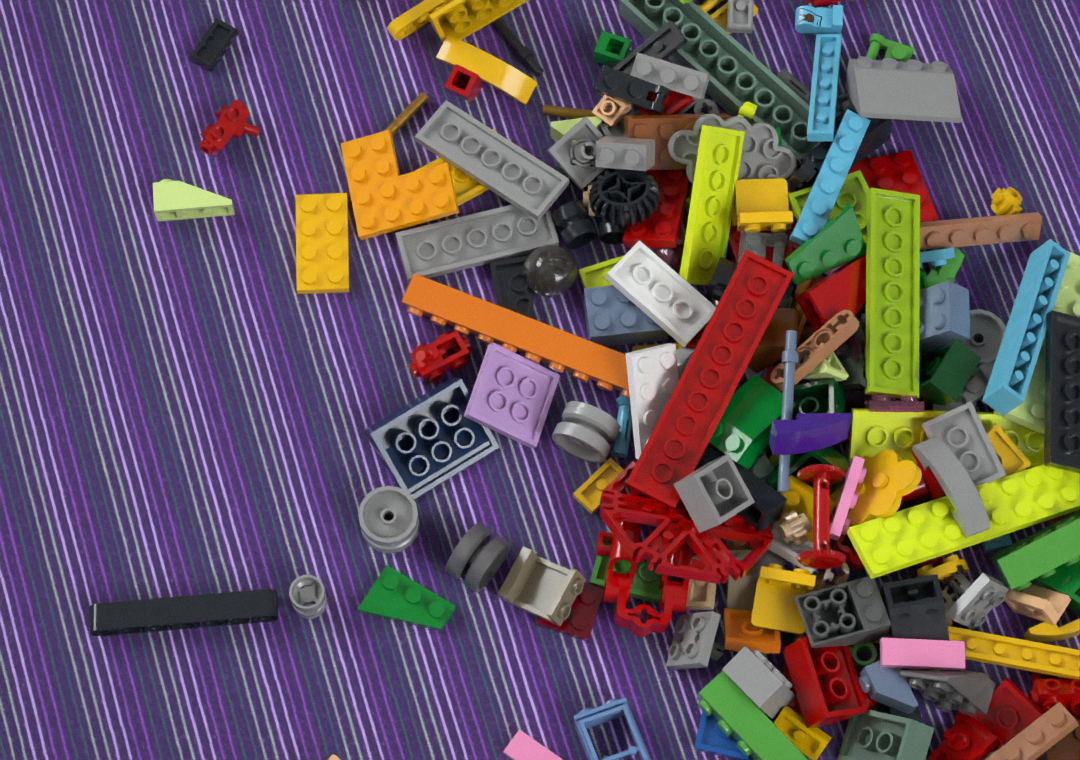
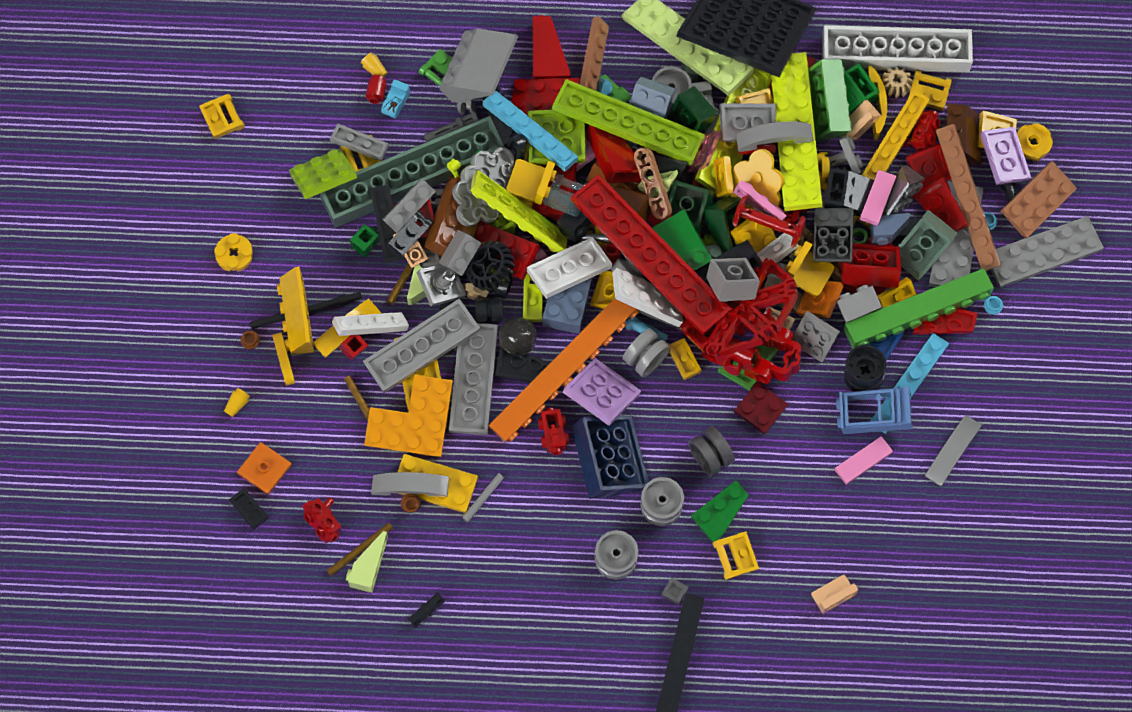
camera: 70 degrees left, 0 degrees up
light grey wheel [289,575,327,619] -> none
dark tan panel [498,546,586,626] -> none
dark purple slope [769,413,852,455] -> none
sand blue bar [777,330,799,493] -> none
tan gear [778,511,812,546] -> none
green wing [785,204,866,285] -> none
medium azure plate [807,34,842,142] -> none
medium azure brick [982,239,1070,416] -> none
yellow gear [991,187,1023,216] -> none
none -> orange plate [237,442,292,495]
none -> pearl gold bar [326,522,393,576]
none -> white plate [332,312,409,336]
none -> light grey slope [371,472,449,497]
none -> dark orange plate [401,494,420,512]
none -> black pin [407,592,446,628]
none -> light grey bar [462,473,504,523]
none -> red slope [533,15,570,79]
none -> light grey wheel [594,530,639,580]
none -> flat silver plate [661,577,688,605]
none -> yellow plate [712,531,759,580]
none -> yellow plate [713,156,734,198]
none -> black wheel [844,345,886,392]

